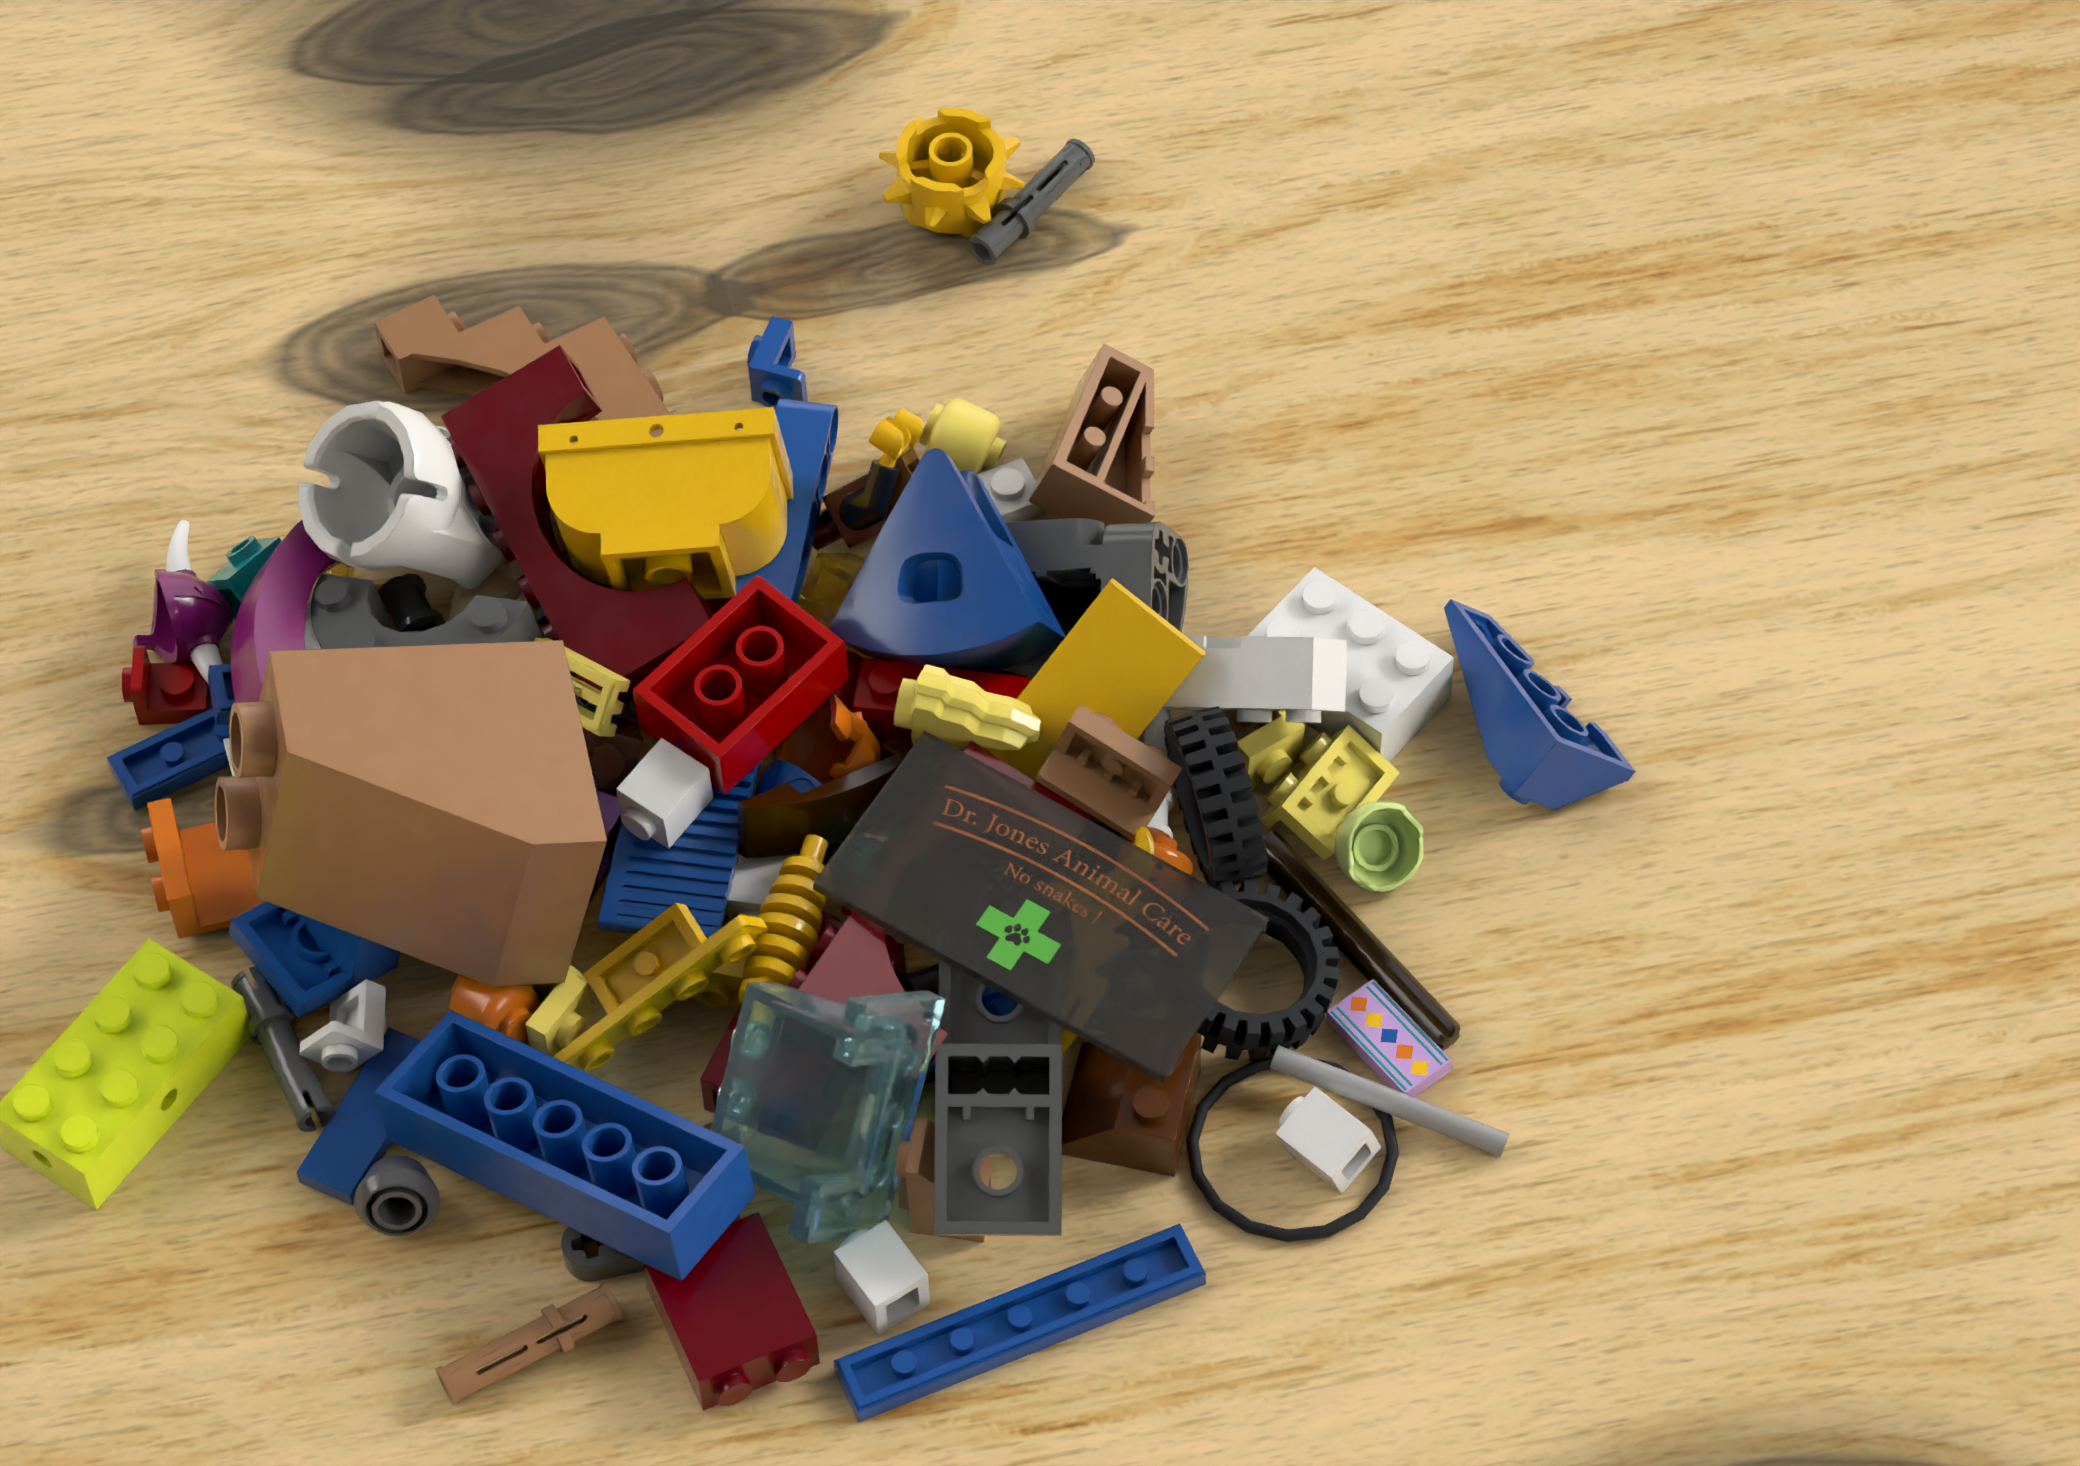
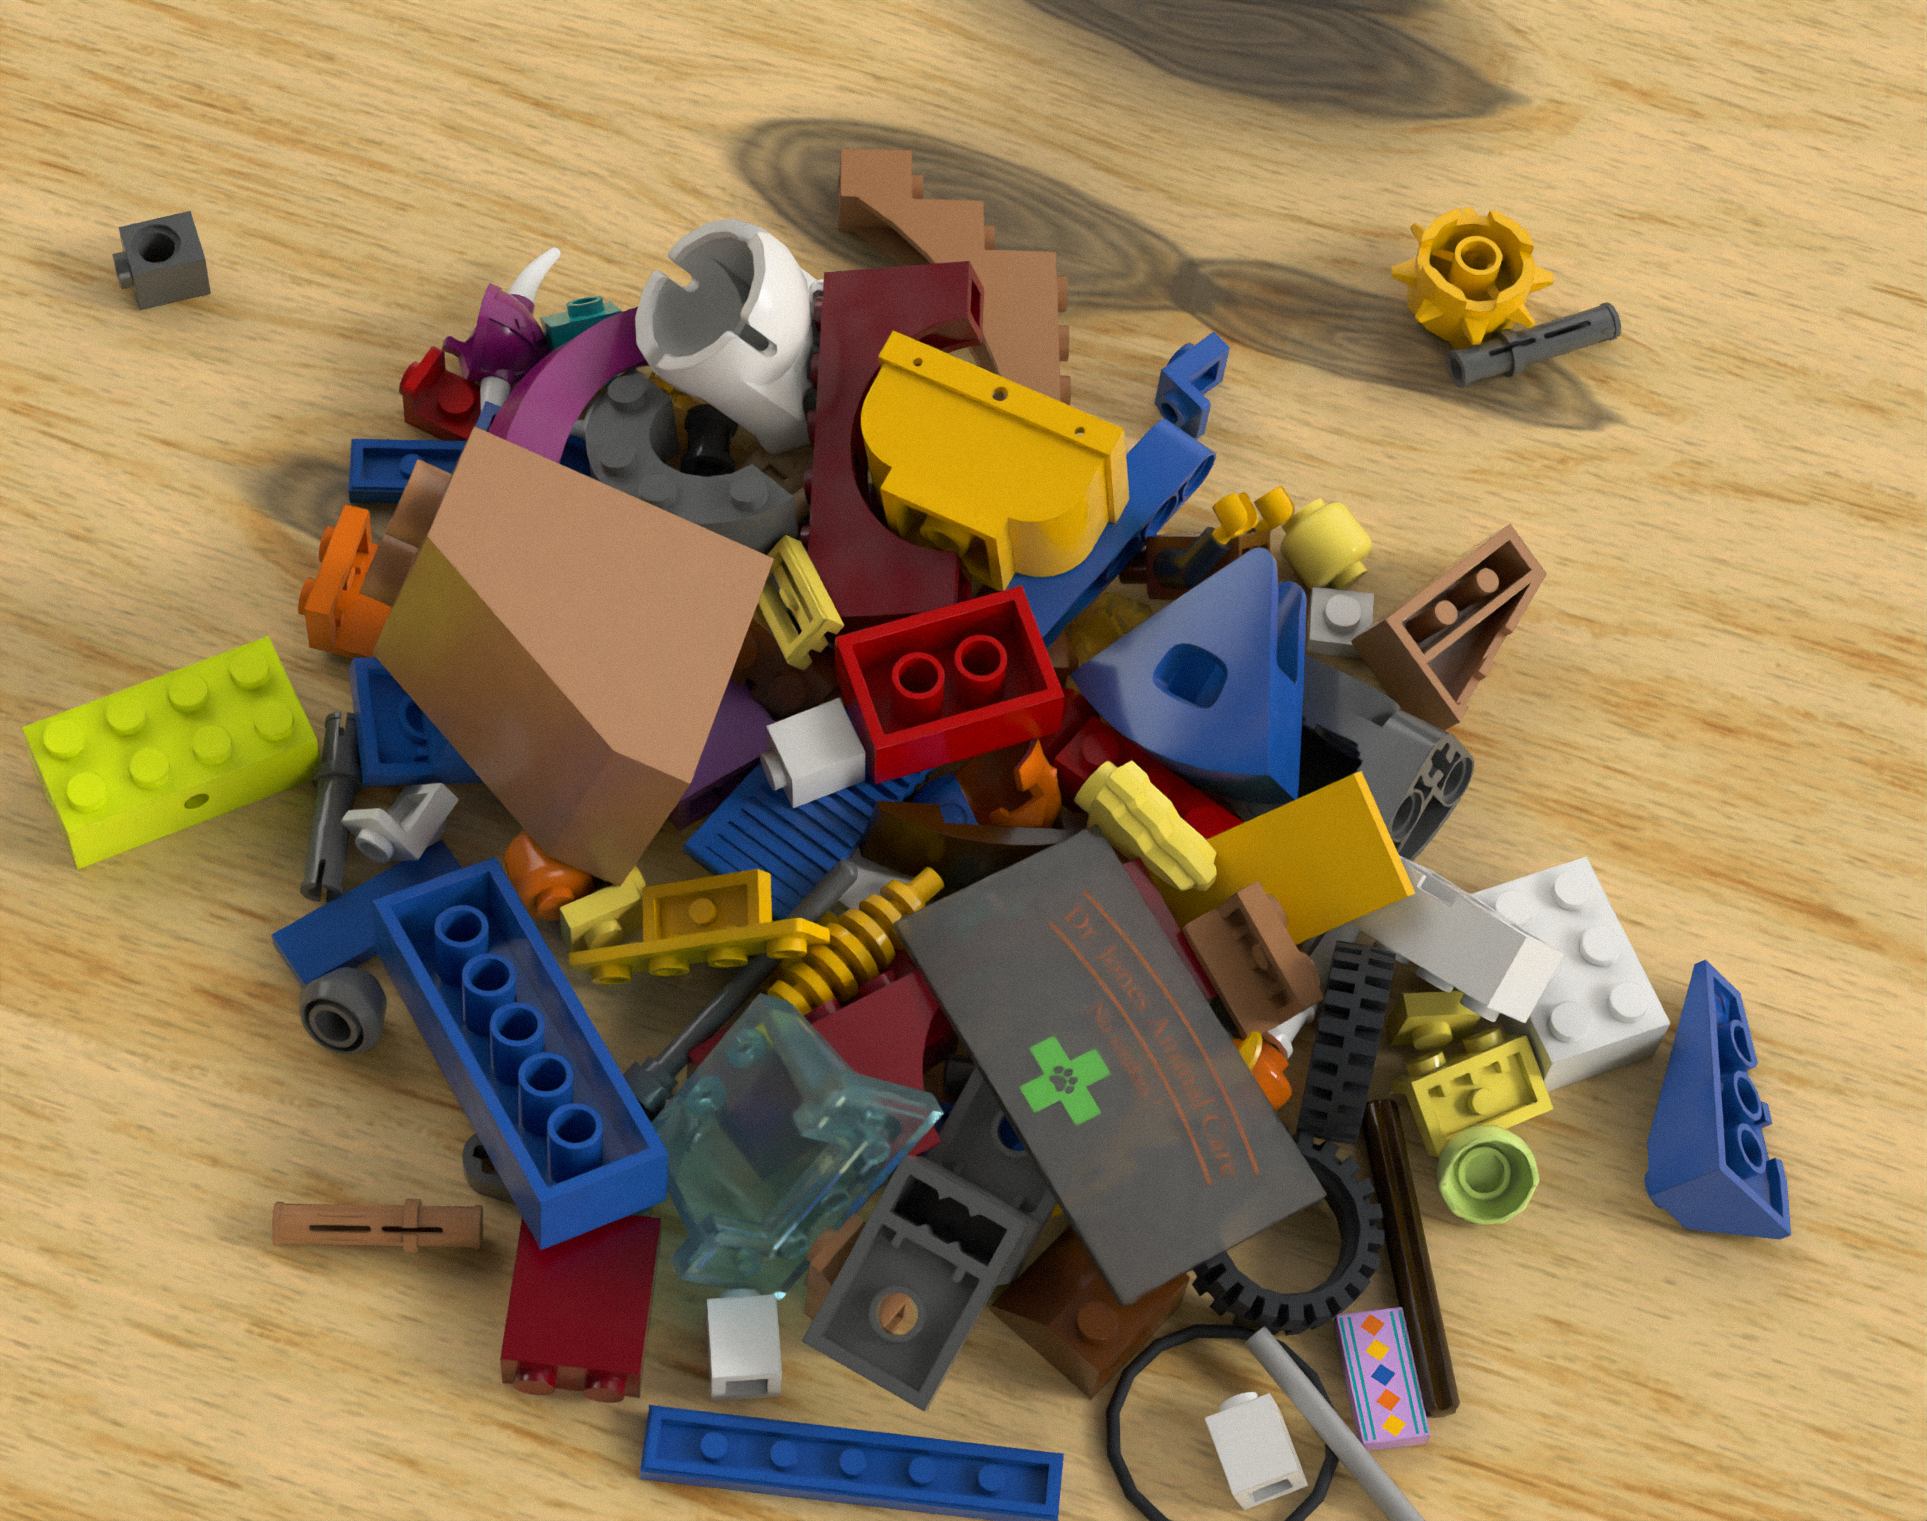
camera: 20 degrees right, 5 degrees up
none -> dark grey piece [623,860,858,1117]

